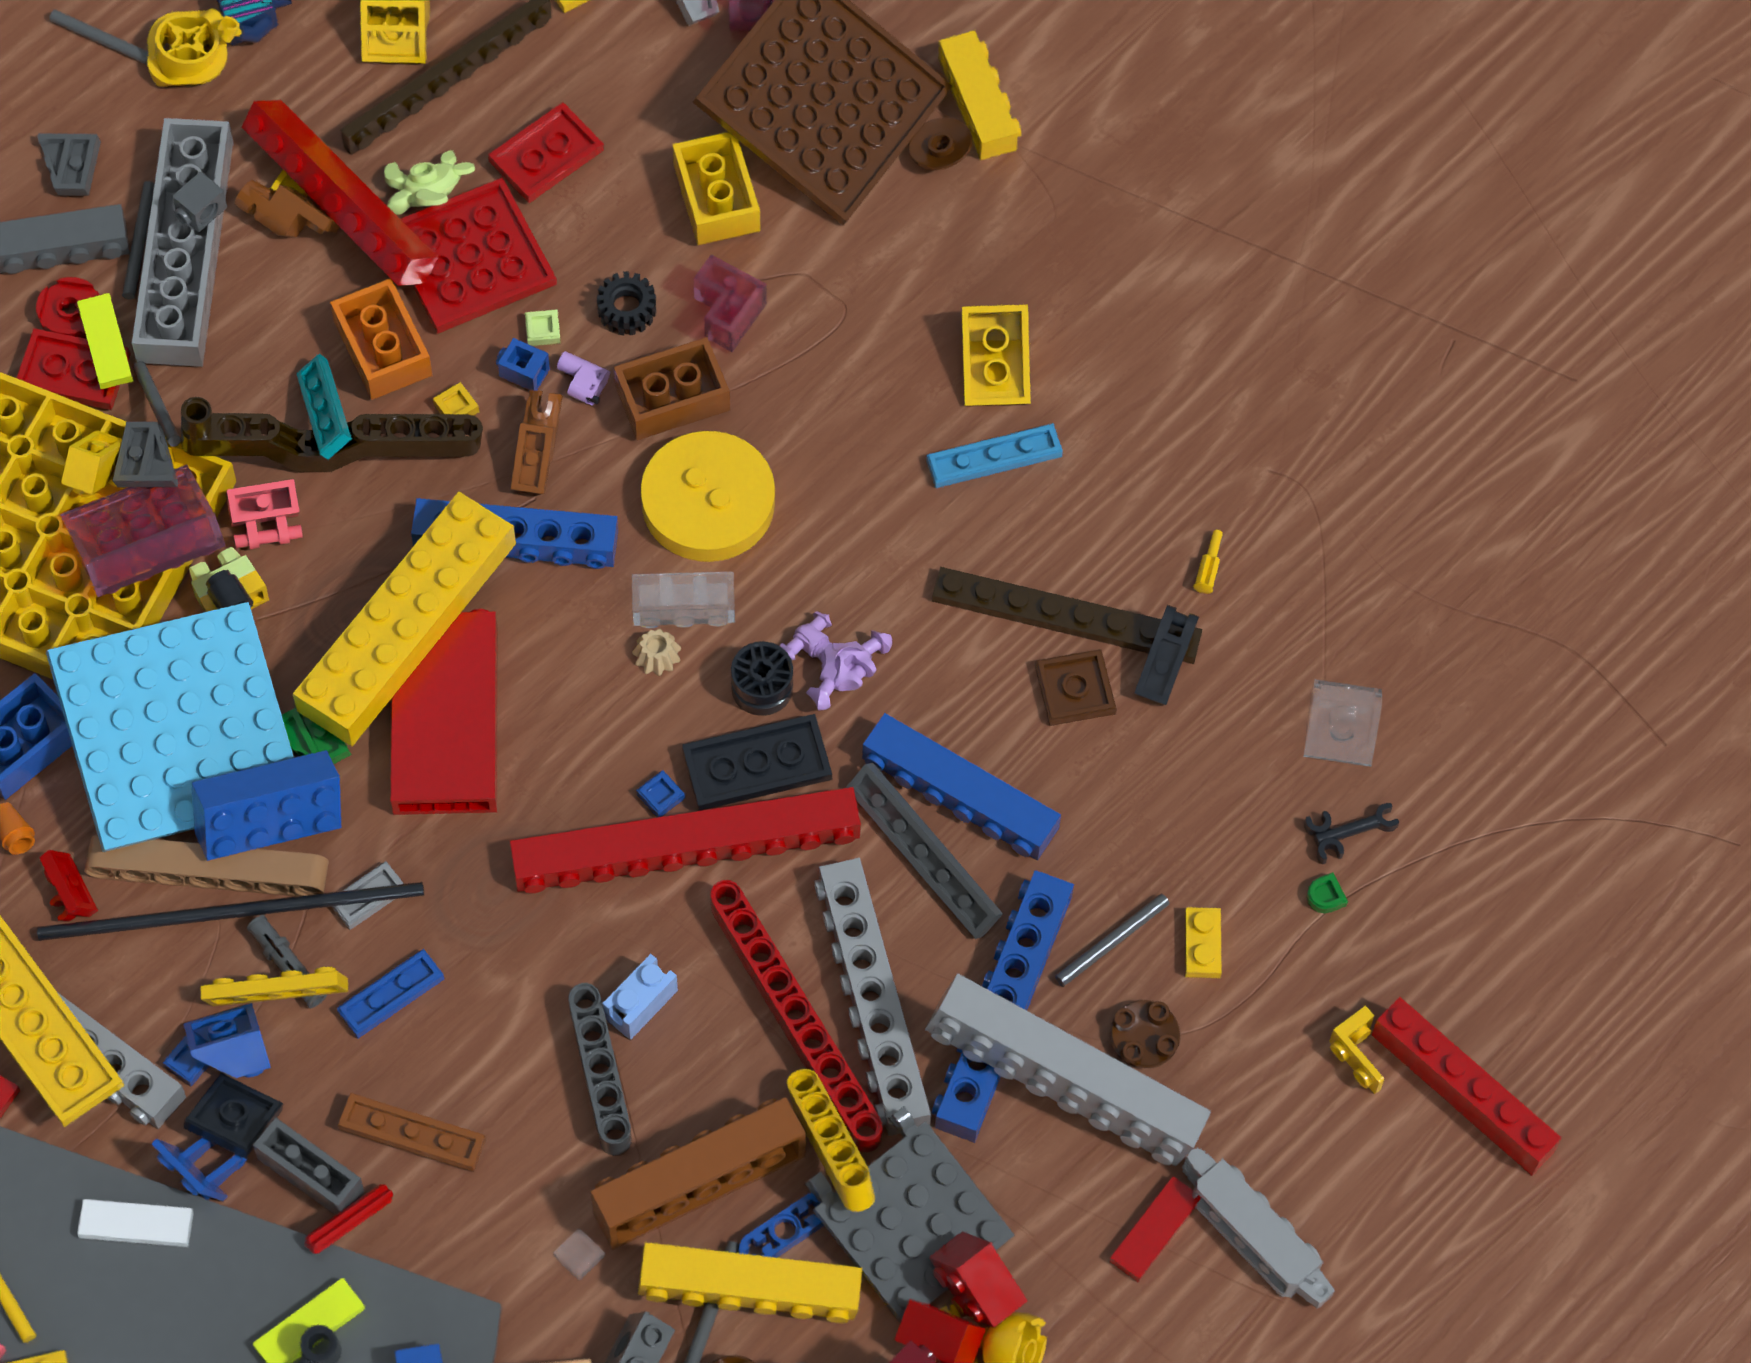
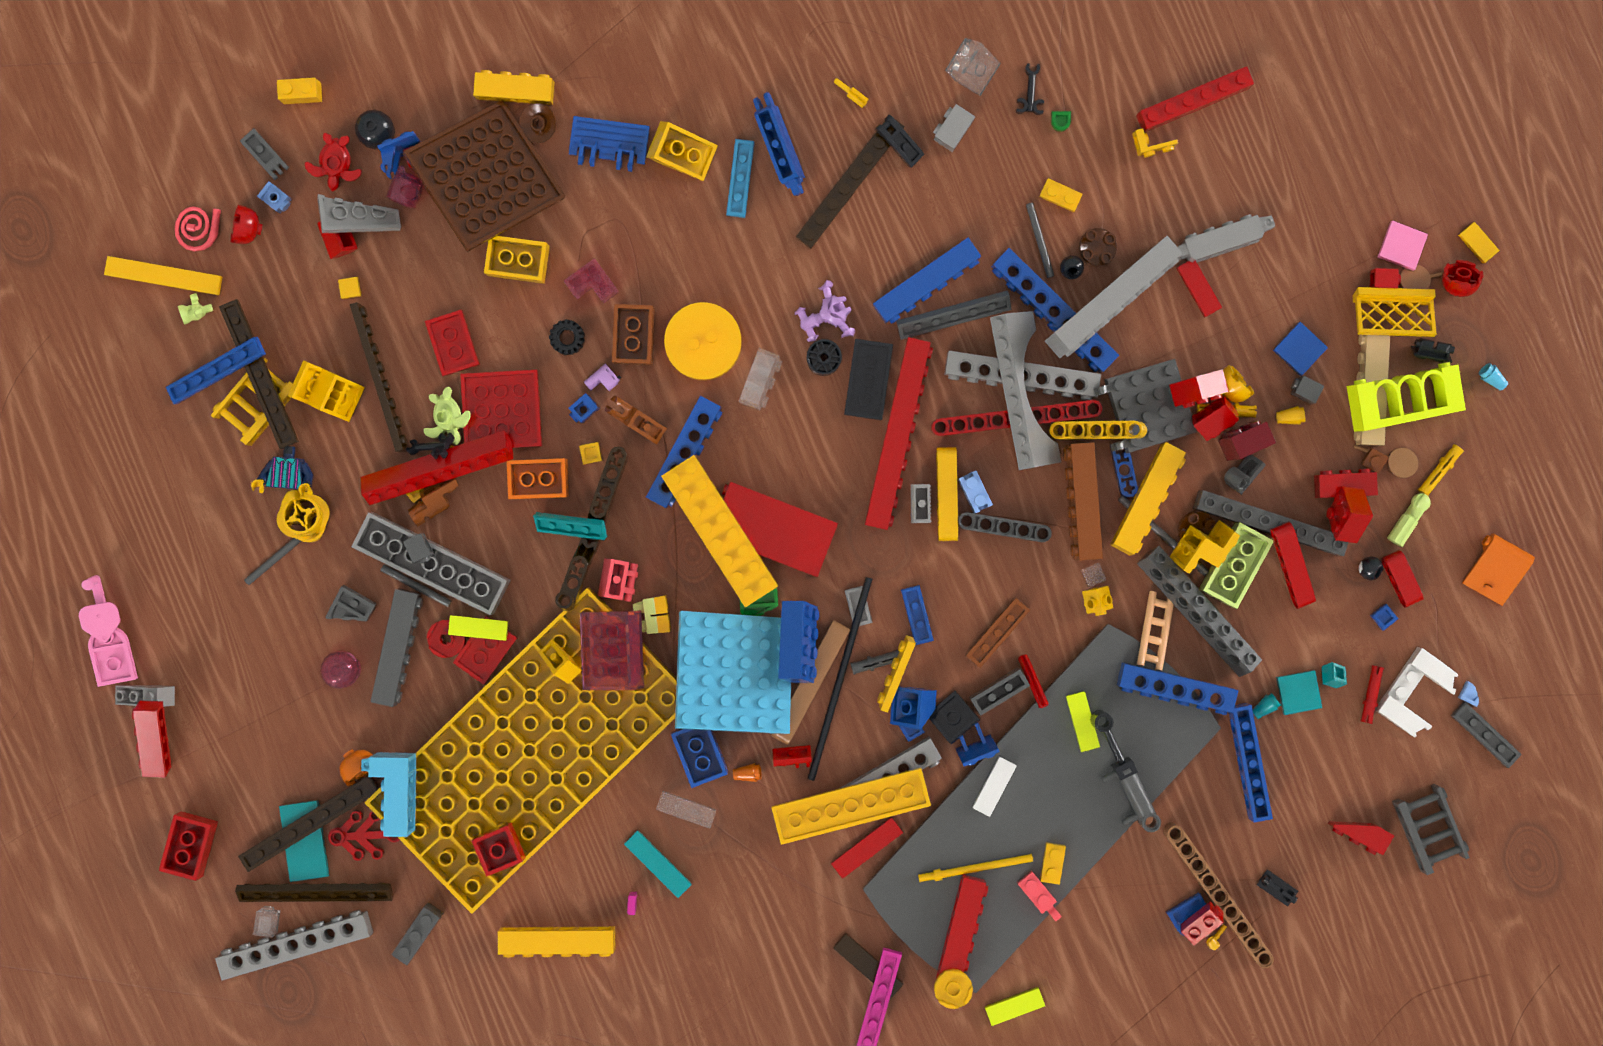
camera: 65 degrees left, 25 degrees up
dark grey wing [113,422,178,487] -> none
dark grey bar [133,361,181,447] -> none
black brick [206,570,253,609] -> none
yellowish green tile [525,309,561,346] -> none
tan piece [632,629,681,676] -> none
blue tile [636,770,685,818] -> none
reddish brown tile [1035,649,1117,726] -> none
none -> black bar [406,432,455,459]
none -> blue hinge [569,116,650,172]
none -> blue hinge [753,92,805,196]
none -> light grey brick [911,484,932,523]
none -> light grey brick [933,104,975,152]
none -> yellow beam [936,447,958,541]
none -> light grey arch [990,311,1061,470]
none -> black piece [1060,255,1084,279]
none -> yellow brick [1082,586,1113,616]

